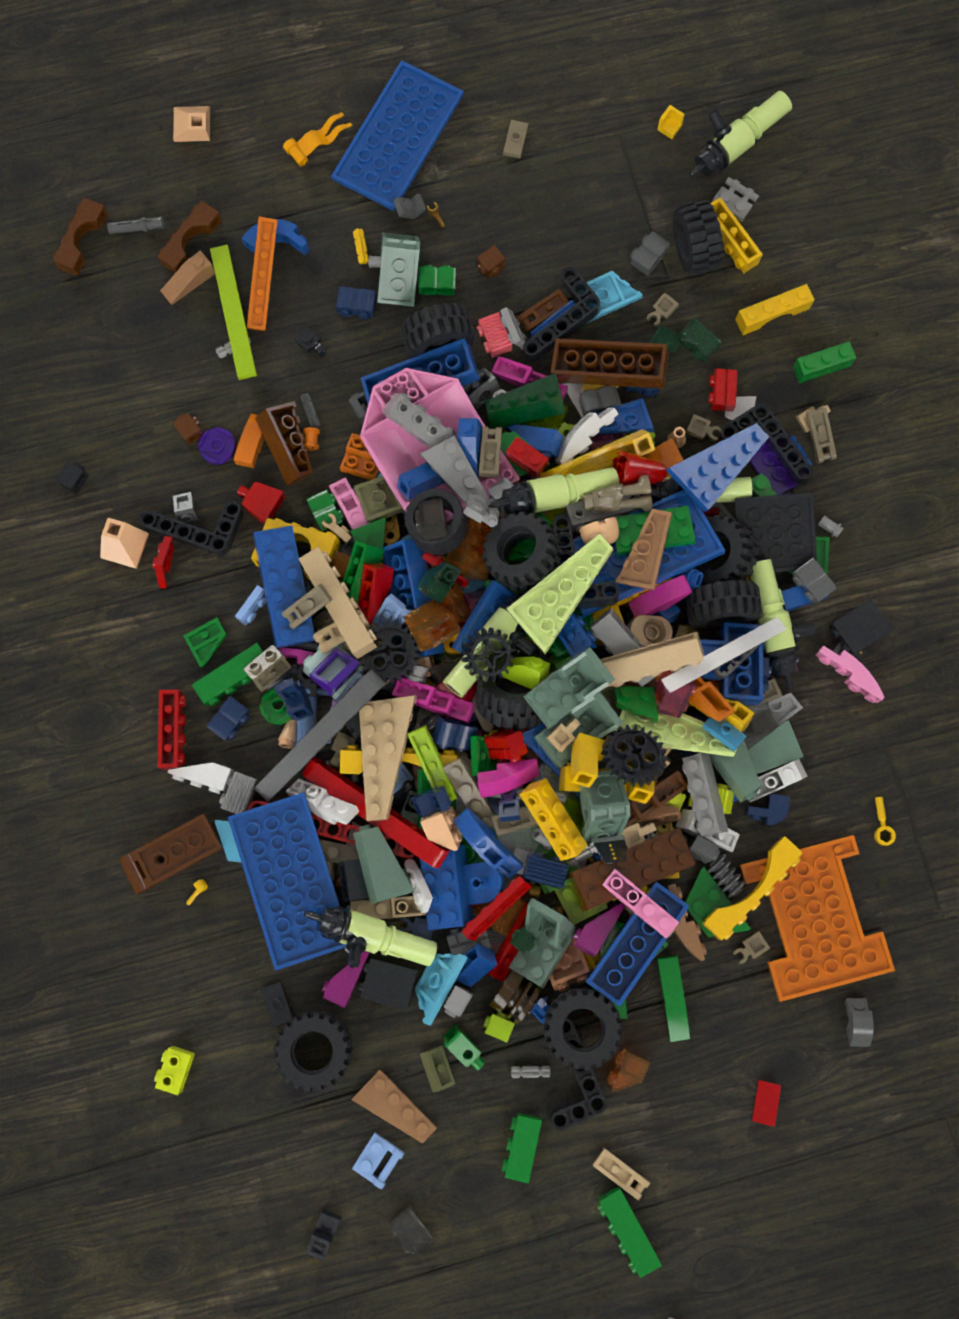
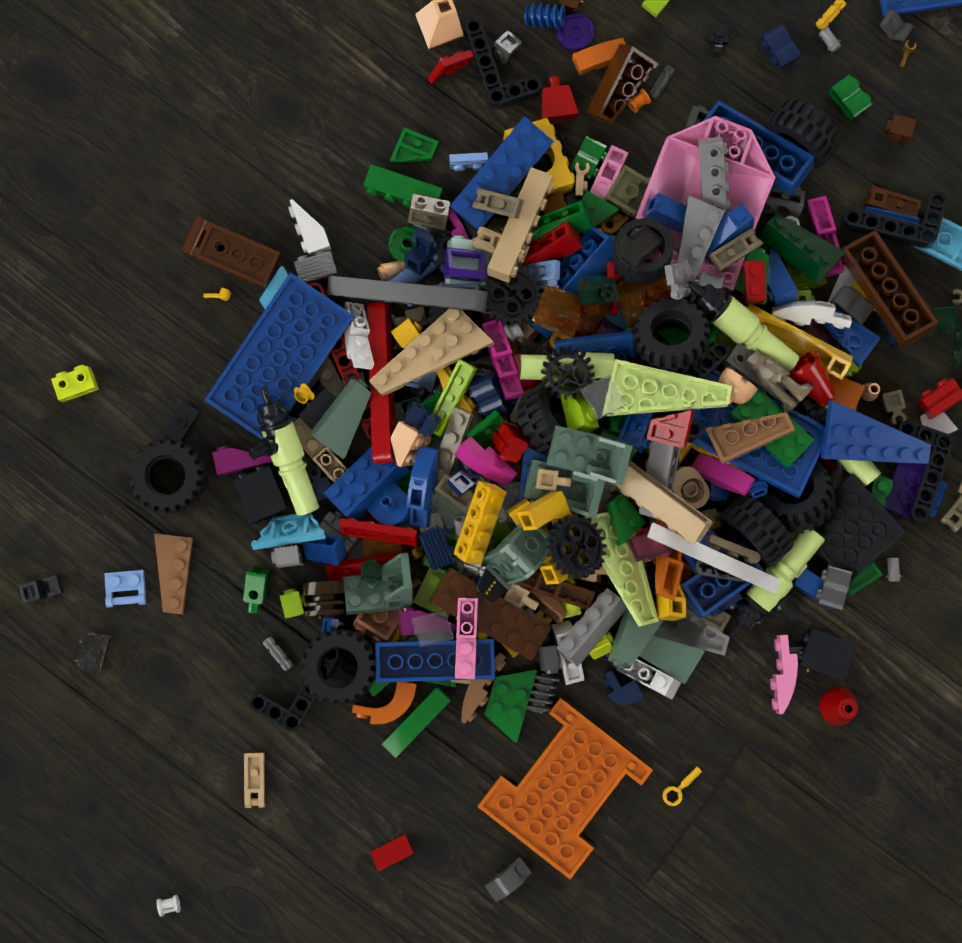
camera: 50 degrees right, 5 degrees up
red brick [158,689,186,770] -> none
dark blue brick [207,696,251,742] -> none
orange slope [340,433,379,480] -> none
sand green bracket [377,232,420,307] -> none
white hinge [402,859,433,913] -> none
olive slope [420,1045,456,1092] -> none
coral brick [476,312,512,358] -> none
light grey plate [500,307,526,350] -> none
green brick [501,1113,542,1184] -> none
green brick [597,1185,662,1278] -> none
clear orange slope [606,1048,650,1092] -> none
dark azure plate [702,717,747,751] -> none
yellow arch [702,836,802,940] -> none
dark tan plate [732,931,770,964] -> none
none -> yellow plate [294,383,315,404]
none -> orange arch [352,682,417,724]
none -> clear piece [411,611,454,647]
none -> blue piece [524,2,566,29]
none -> clear piece [580,375,626,420]
none -> wing [646,410,695,449]
none -> dark tan plate [704,535,761,564]
none -> red cone [819,687,858,726]

